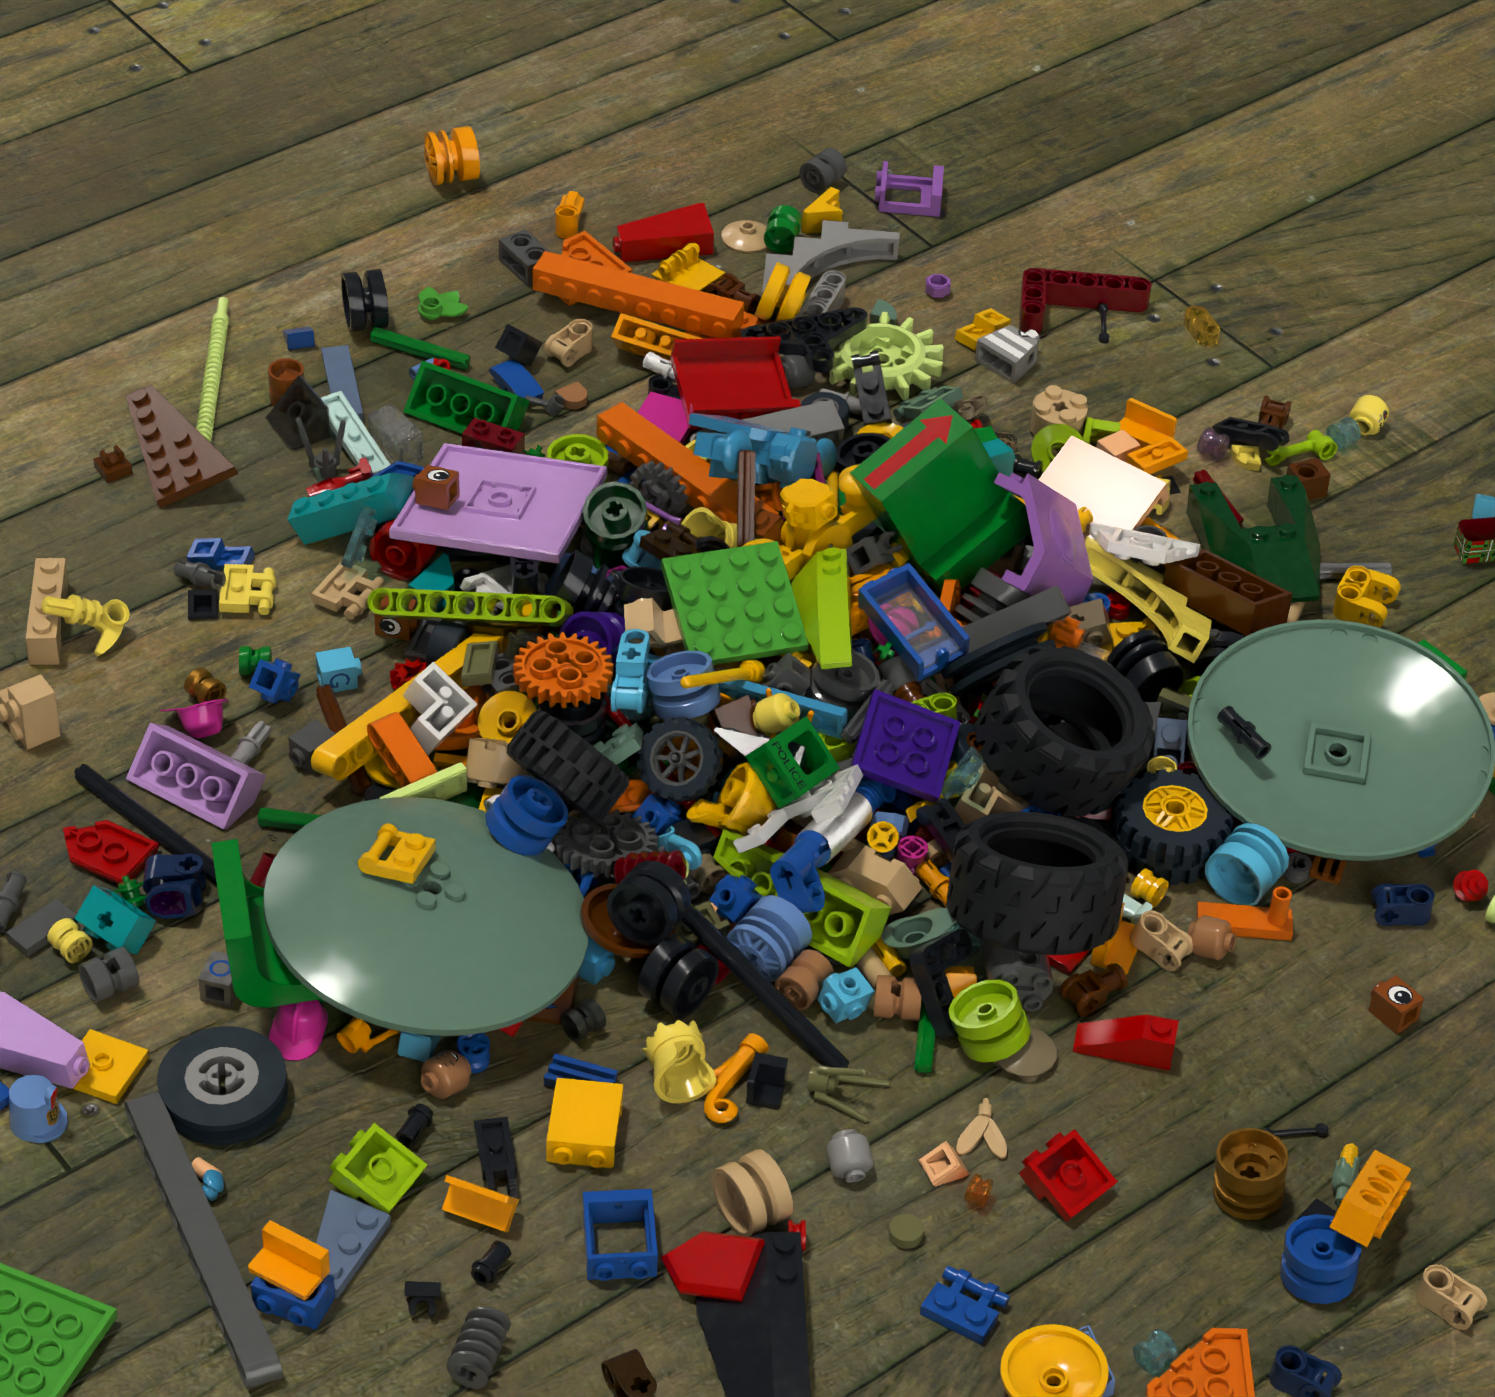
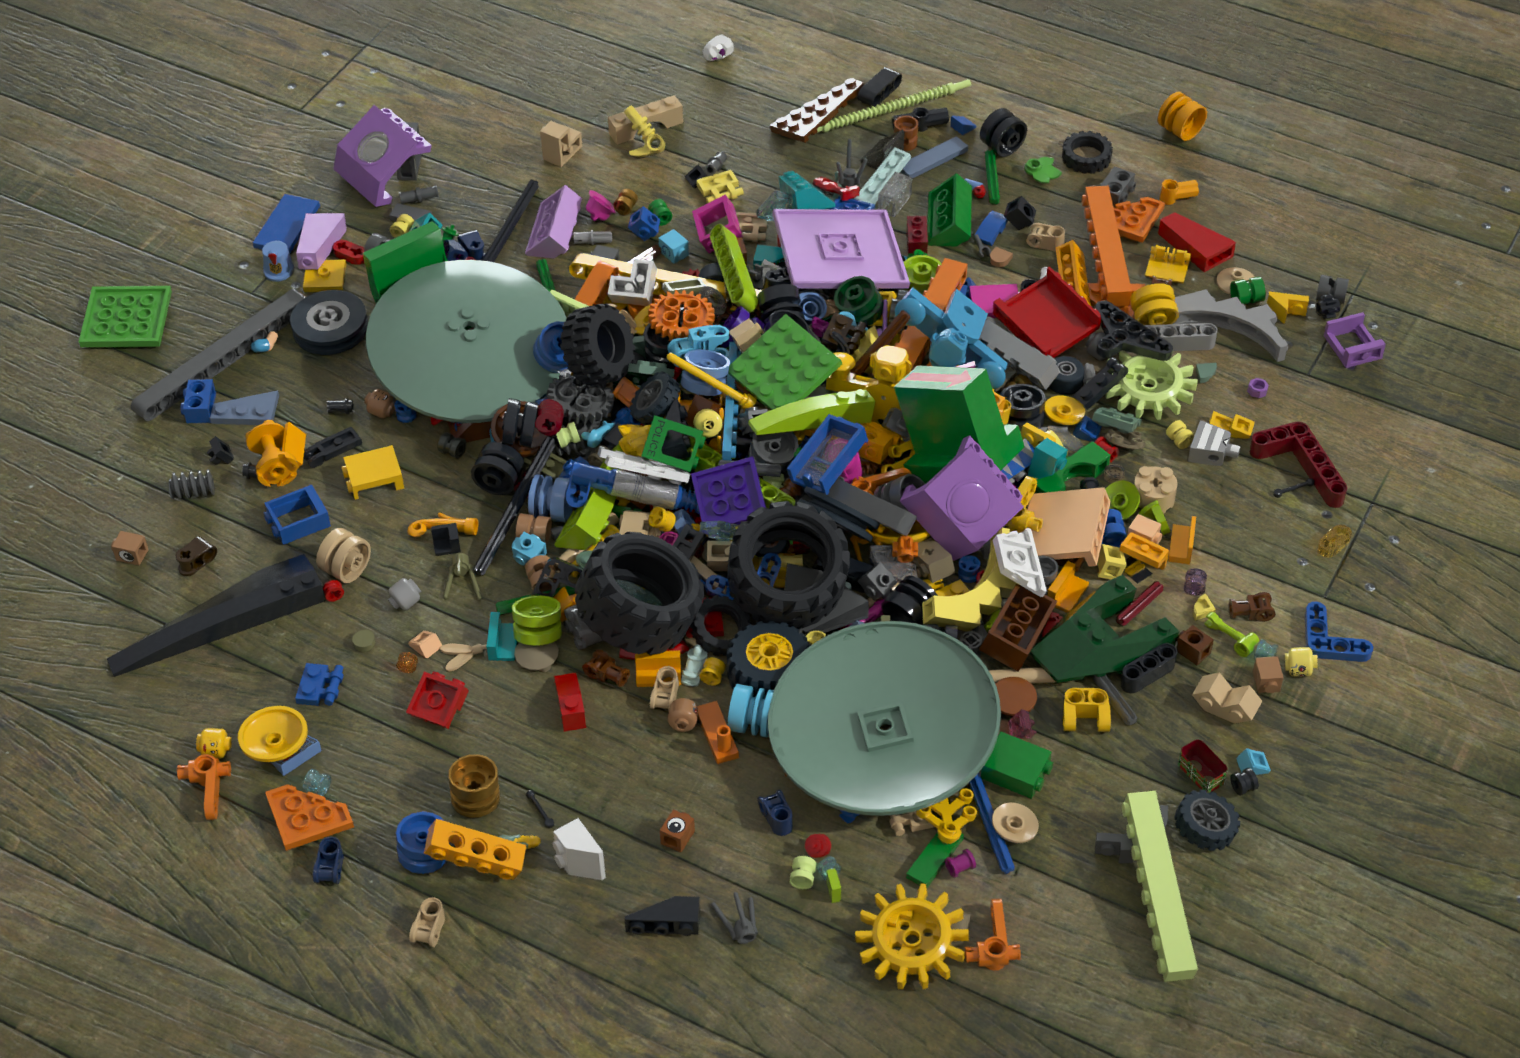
camera: 70 degrees right, 5 degrees up
red tile [63,820,159,884] -> none
reddish brown tile [93,445,133,483] -> none
blue slope [186,538,255,572] -> none
light orange panel [248,1220,330,1300] -> none
lime plate [328,1123,428,1214] -> none
yellow plate [357,823,436,884] -> none
dark orange brick [412,465,460,510] -> none
blue tile [544,1053,618,1088] -> none
light yellow hat [642,1020,716,1104] -> none
red tile [661,1231,765,1302] -> none
black hinge [1212,417,1290,452] -> none
black pin [1217,706,1272,759] -> none
none -> light orange piece [245,420,299,487]
none -> red beam [333,240,365,265]
none -> teal panel [486,612,517,661]
none -> white slope [553,818,606,880]
none -> dark pink window [692,194,743,253]
none -> black beam [857,67,902,108]
none -> black piece [892,107,949,132]
none -> black tyre [1062,131,1113,174]
none -> black beam [1120,643,1177,694]
none -> light yellow wheel [1166,420,1195,449]
none -> tan brick [1192,672,1262,724]
none -> medium nougat brick [1253,656,1283,693]
none -> blue beam [1305,601,1373,662]
none -> black gear [1316,294,1340,319]

